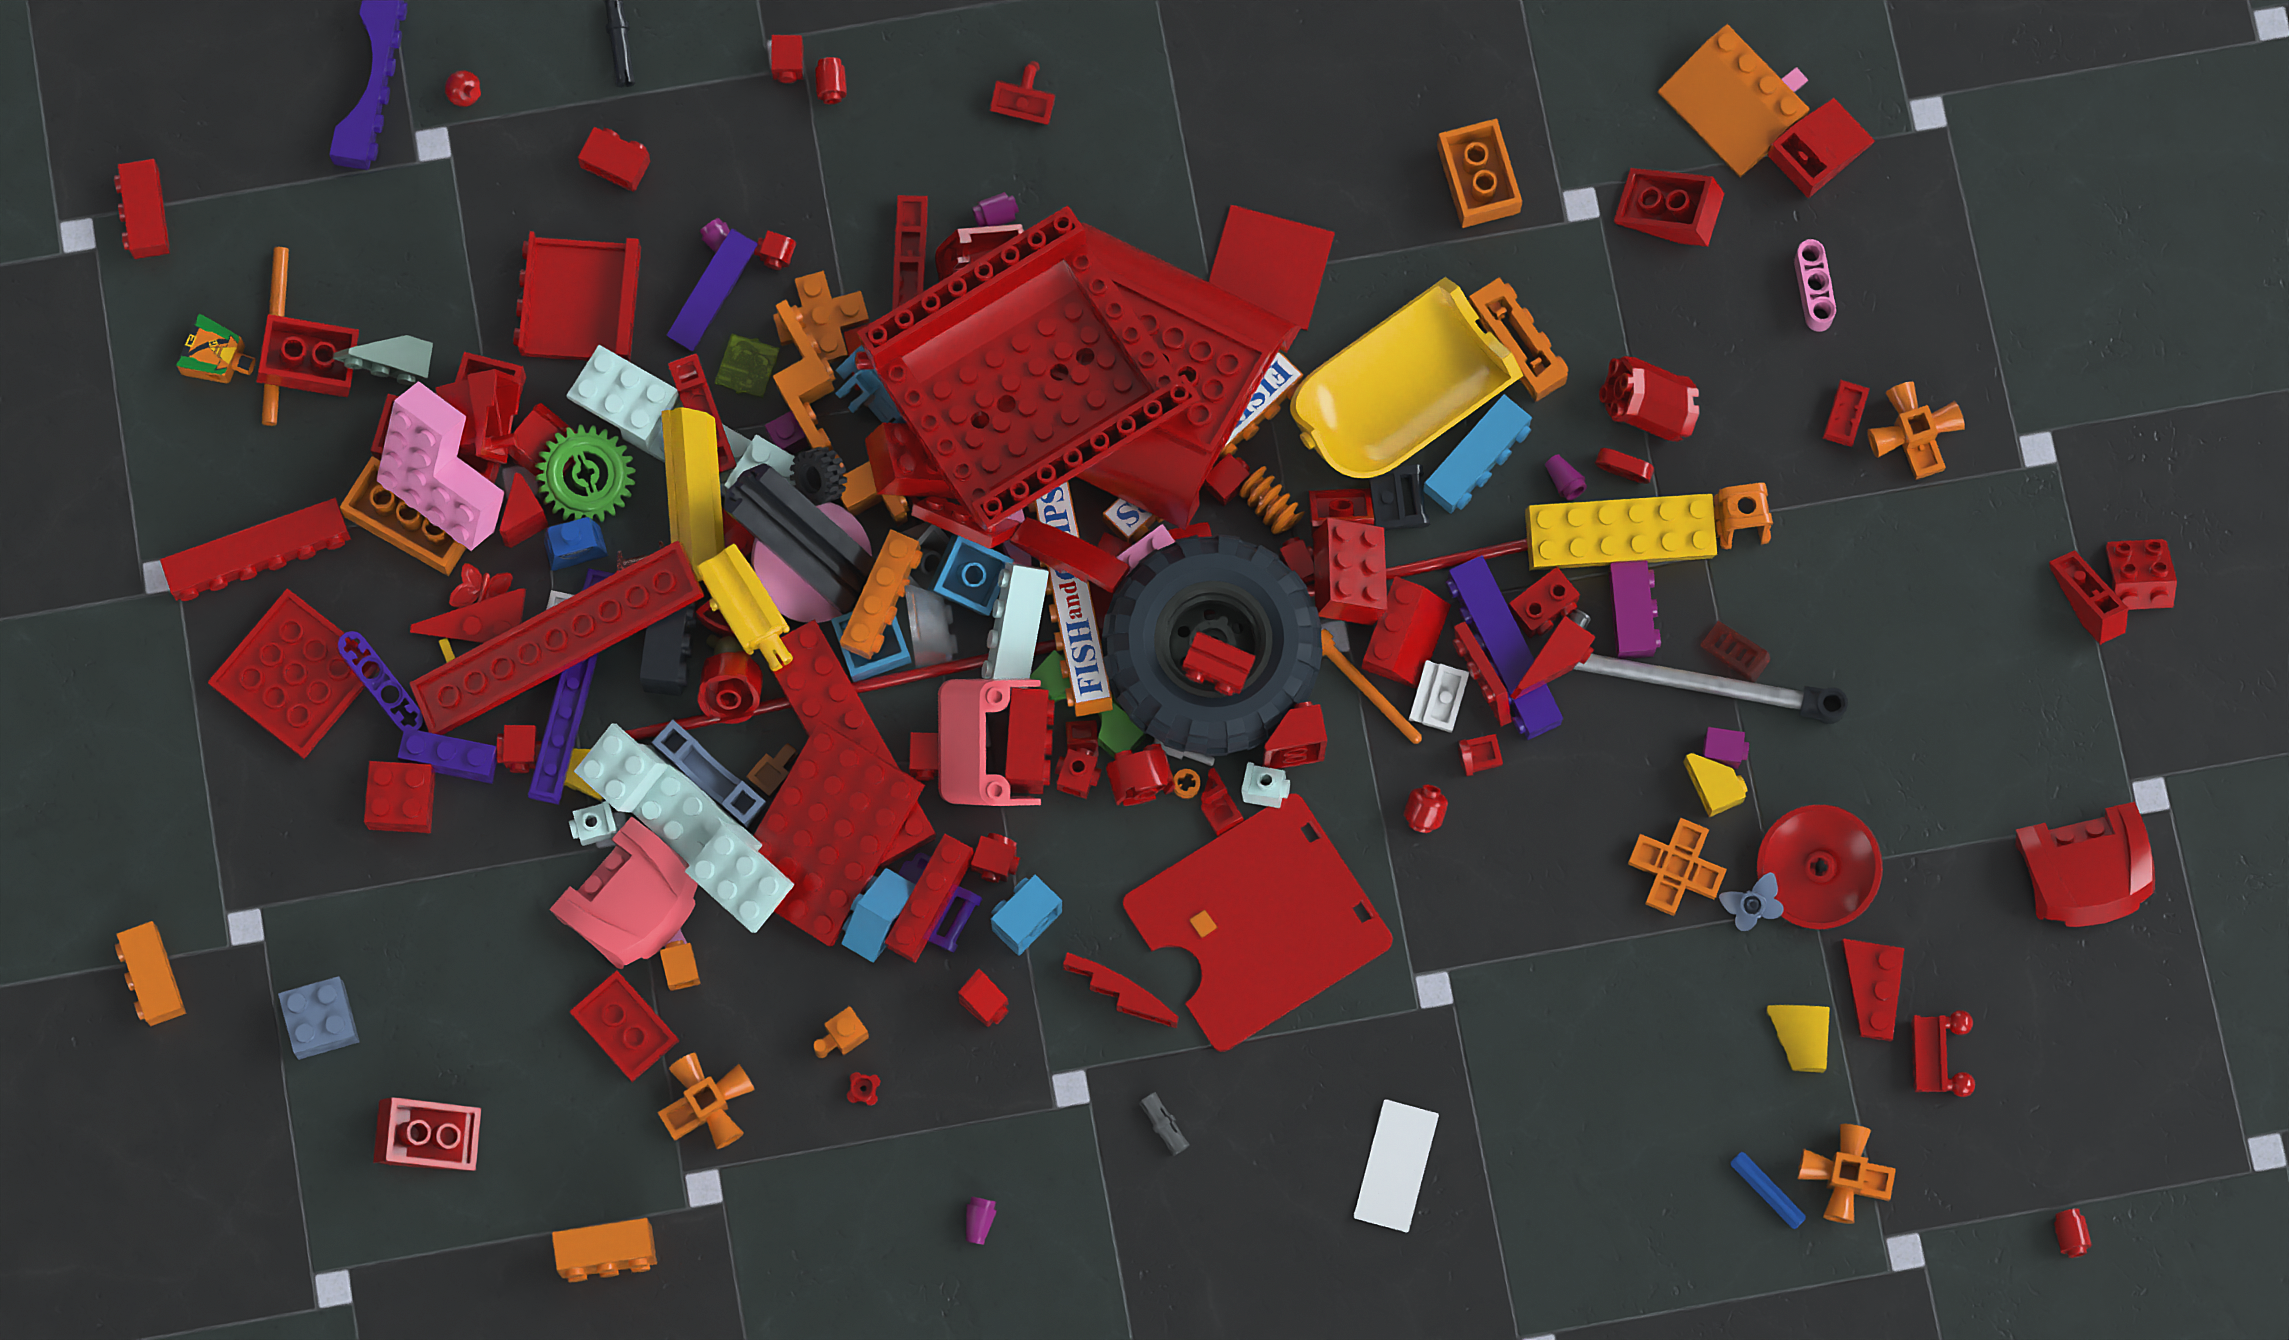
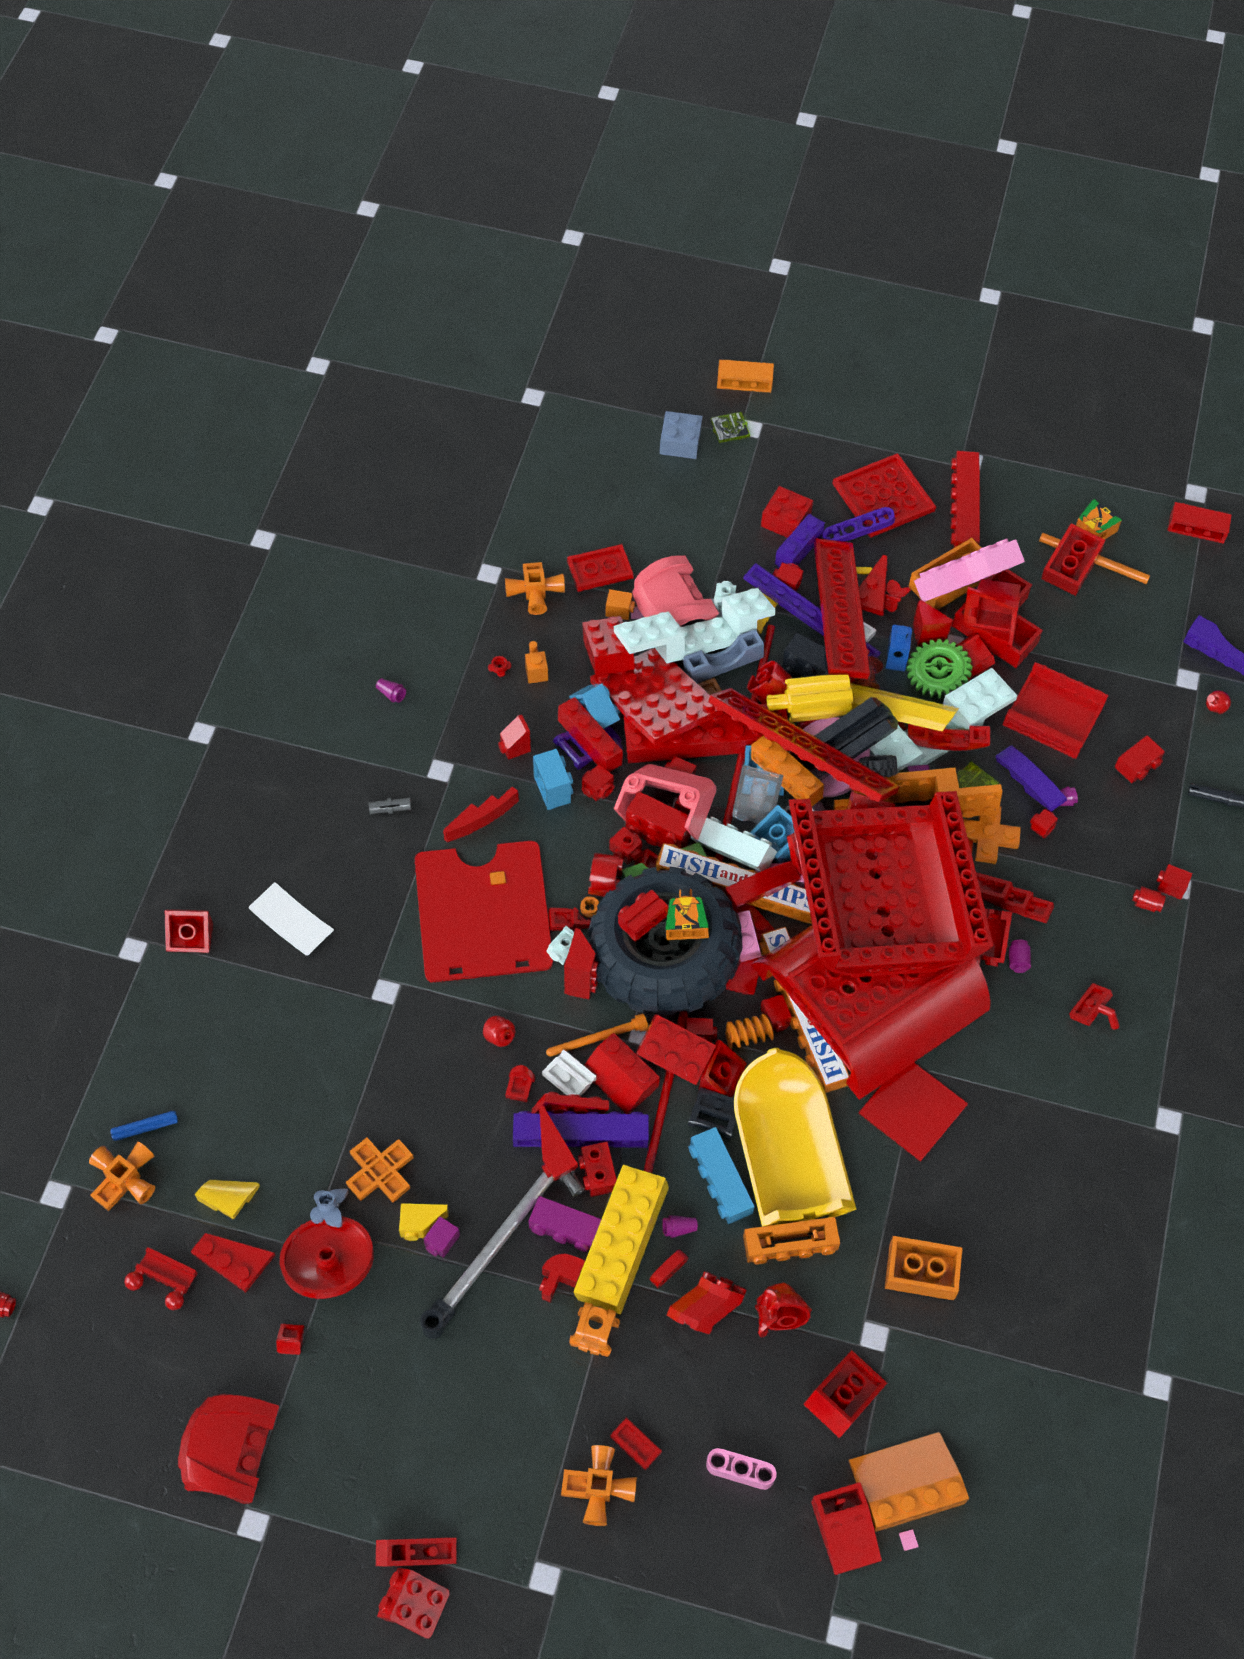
camera: 115 degrees right, 15 degrees down
sand green slope [333,335,433,385] -> none
red slope [373,1097,481,1171] -> none
orange brick [552,1218,657,1282] -> none
clear red slope [1700,621,1771,683] -> none
none -> red slope [165,909,213,953]
none -> red slope [276,1324,304,1355]
none -> red brick [539,1254,585,1303]
none -> red brick [582,616,635,676]
none -> torso [666,888,709,940]
none -> red plate [708,688,900,802]
none -> piece [711,412,750,443]
none -> red head [755,1282,812,1338]

